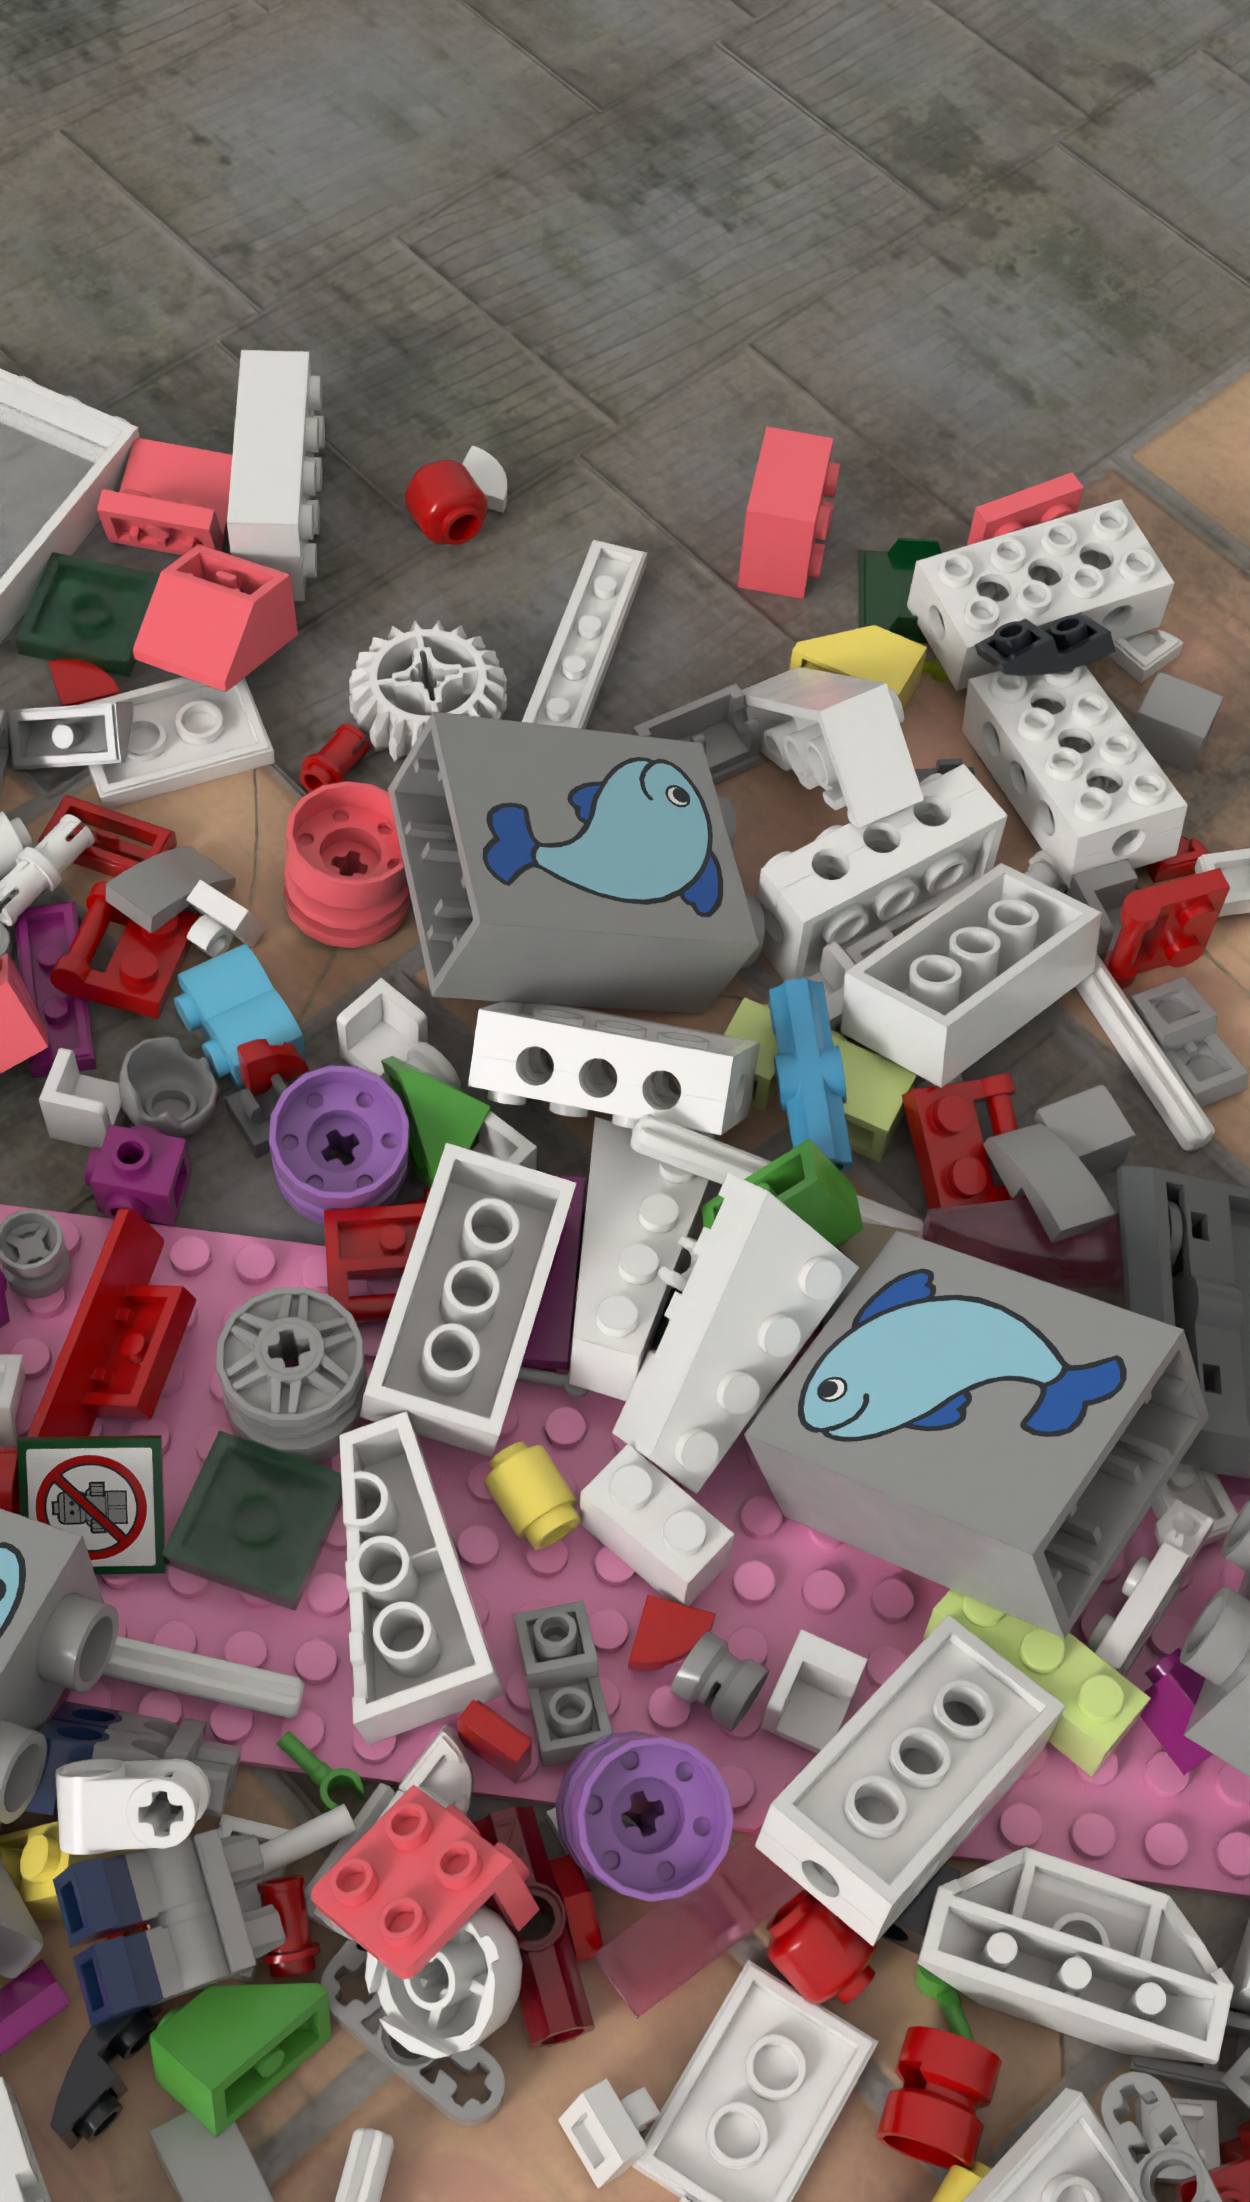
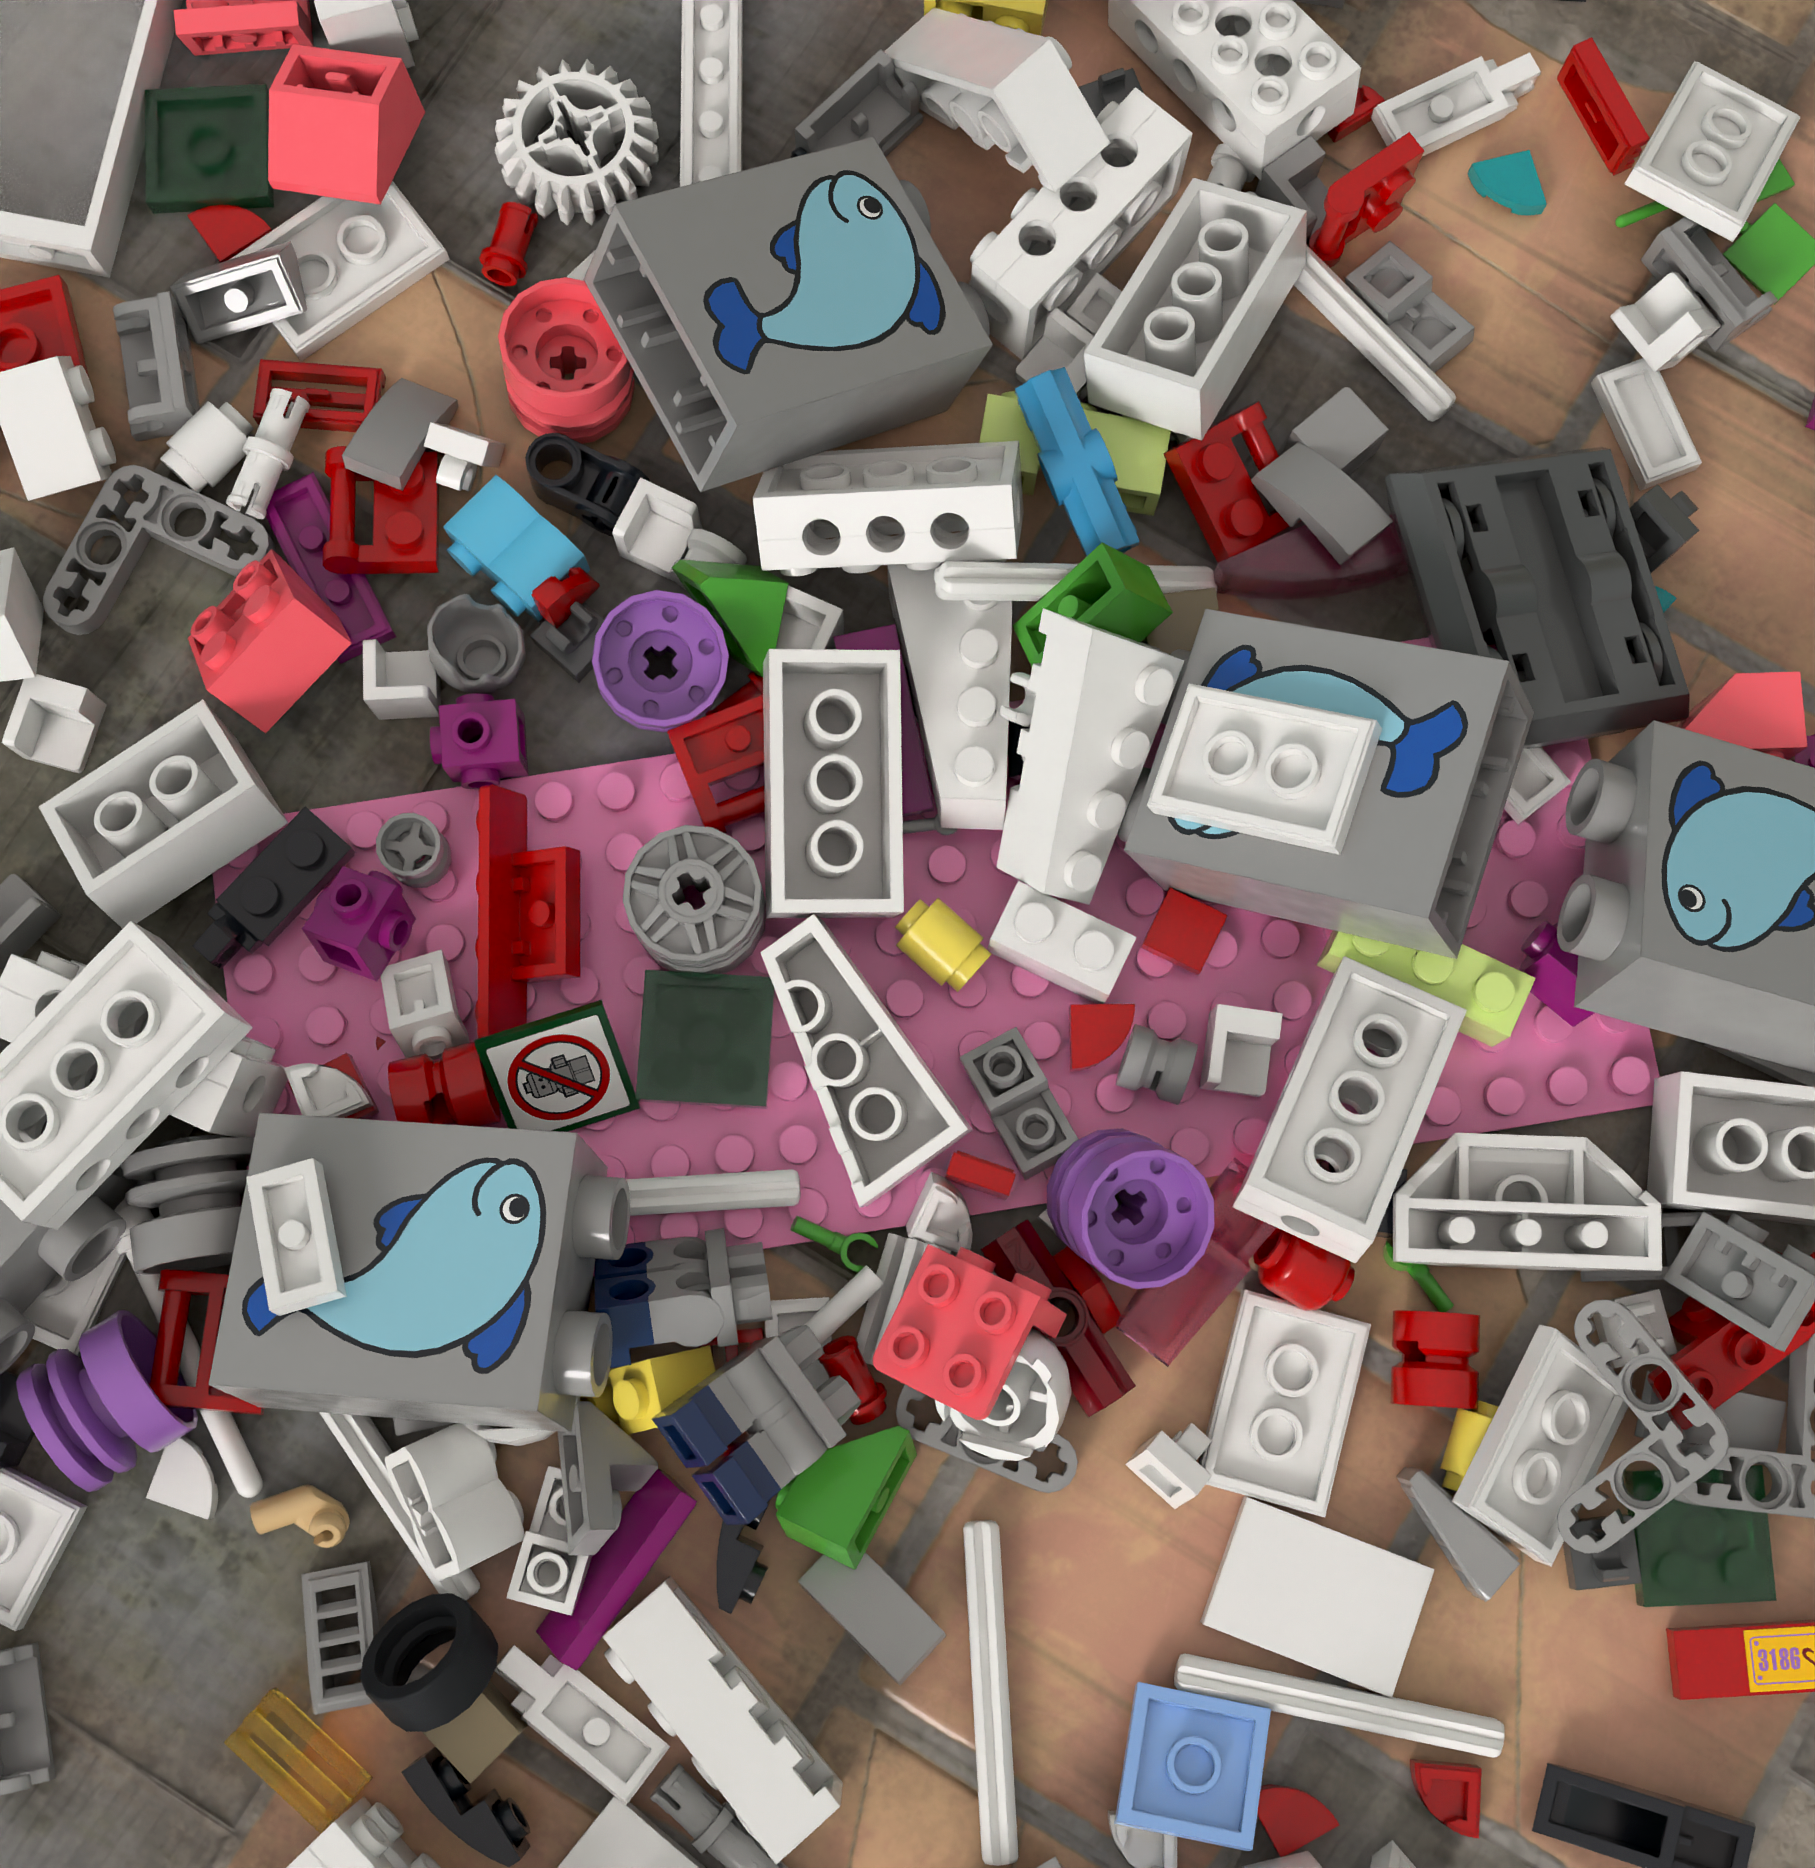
camera: 15 degrees left, 20 degrees up
white piece [55,1758,211,1855] -> none
white hinge [1087,1499,1214,1677] -> none
none -> black piece [525,433,650,537]
none -> red tile [1140,888,1228,975]
none -> white tile [1147,683,1382,855]

